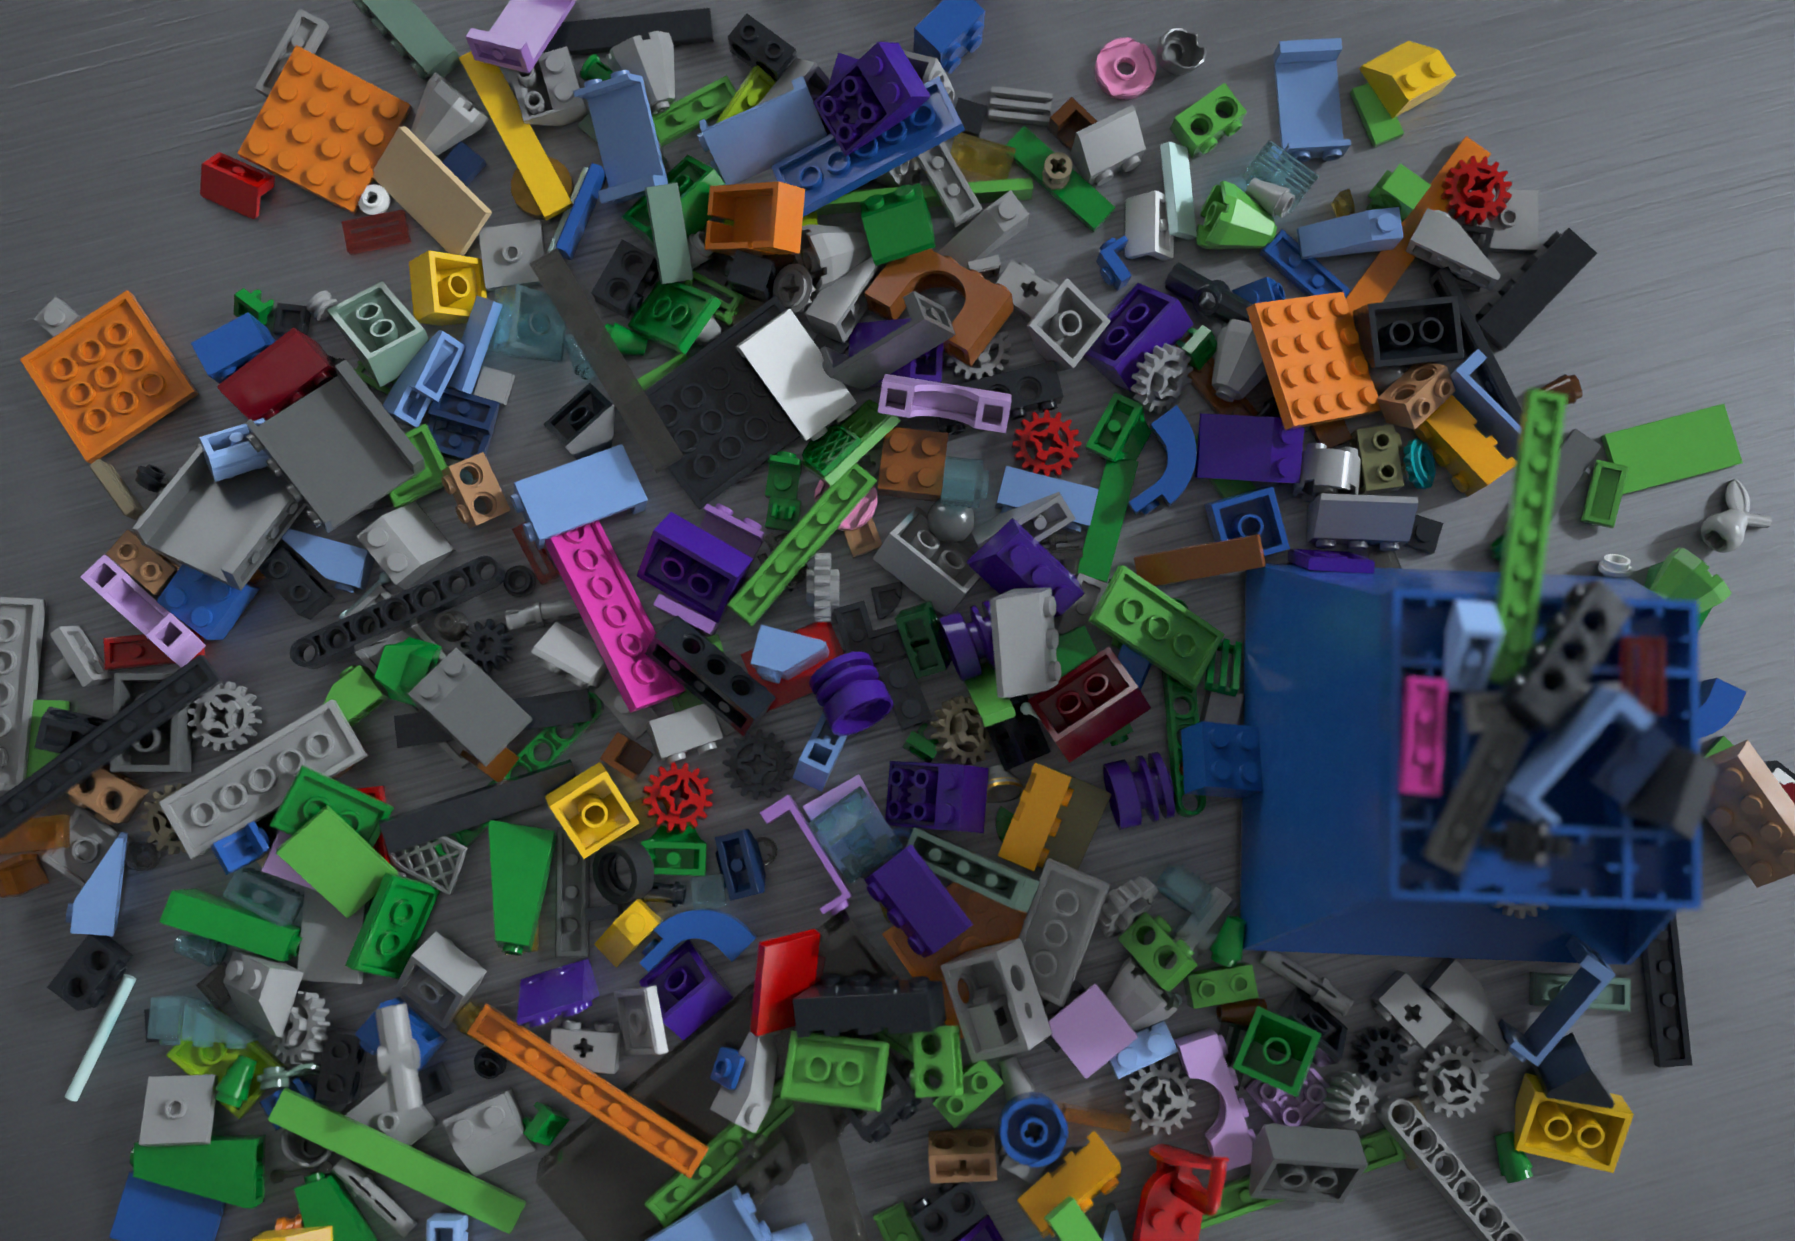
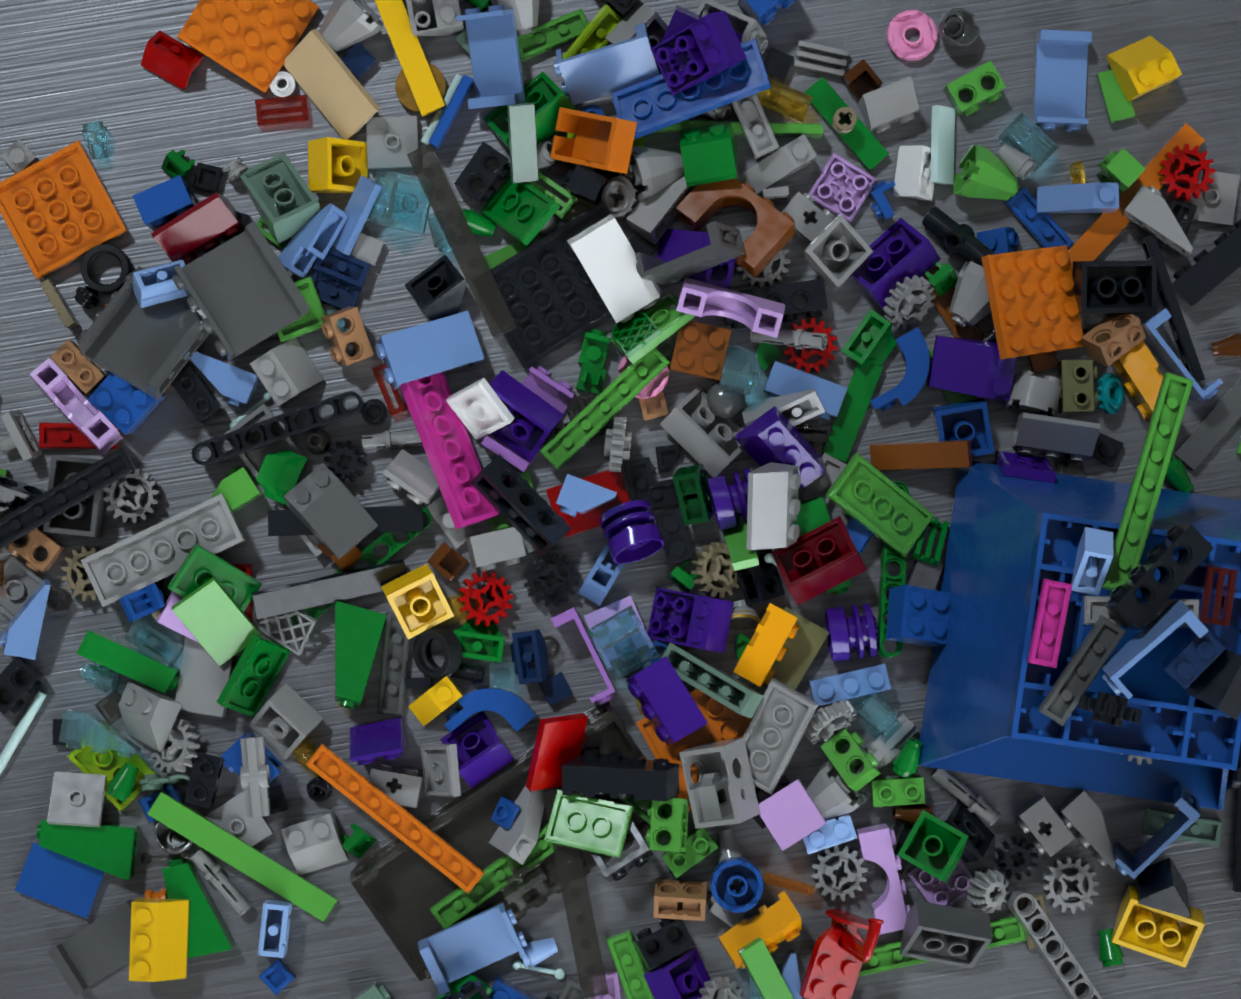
camera: 10 degrees right, 5 degrees up
none -> clear light blue cone [81,121,107,159]
none -> black tyre [81,244,132,294]
none -> white tile [446,378,515,441]
none -> dark blue tile [538,671,573,706]
none -> light grey pin [750,329,828,350]
none -> green tile [757,343,783,372]
none -> medium blue brick [807,663,891,706]
none -> lavender tile [809,153,877,224]

